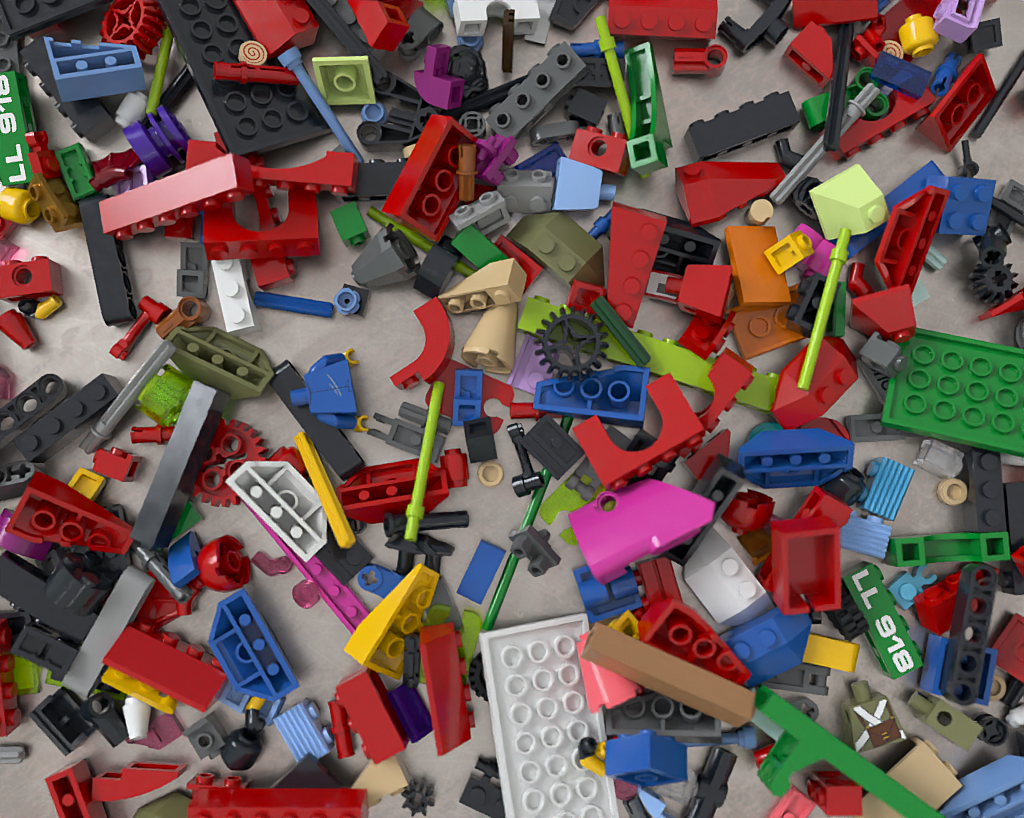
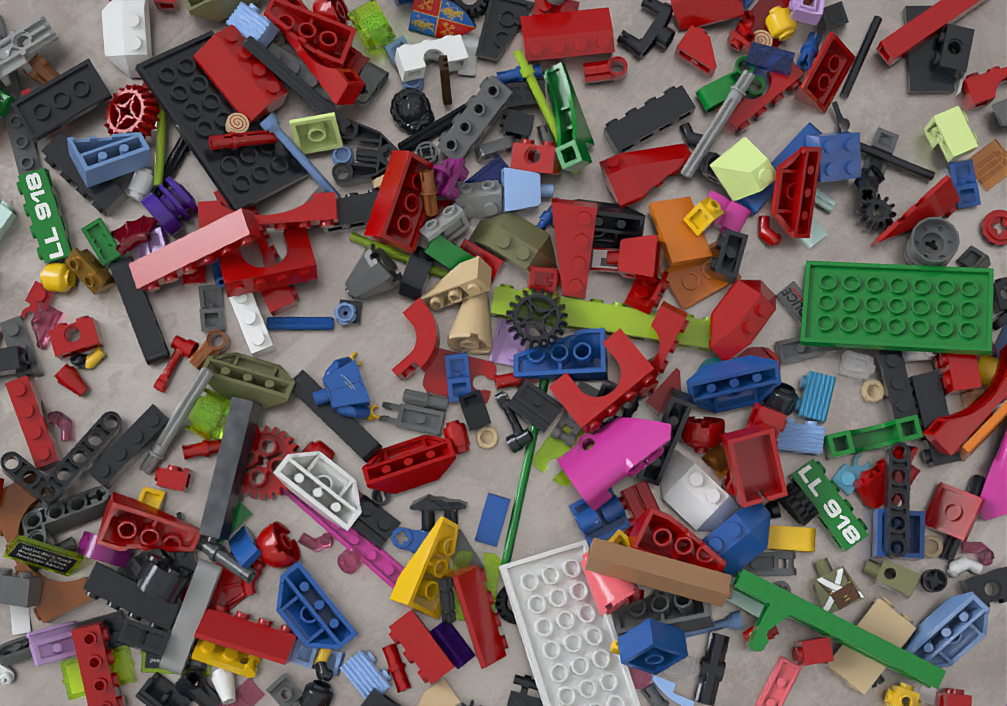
camera: 10 degrees left, 5 degrees down
red plate [25,131,61,179] -> none
yellow axle [294,431,356,548] -> none
green brick [330,201,371,248] -> none
black pin [383,510,469,538] -> none
lime bar [404,381,445,542] -> none
magenta brick [414,44,465,110] -> none
dark grey hips [508,525,561,577] -> none
arm [578,737,606,777] -> none
dark green axle [590,296,651,368] -> none
tan piece [744,199,774,226] -> none
lime bar [797,228,852,391] -> none
black axle [823,22,854,152] -> none
green tile [826,281,846,338] -> none
red slope [849,284,916,343] -> none
dark grey brick [859,331,908,379] -> none

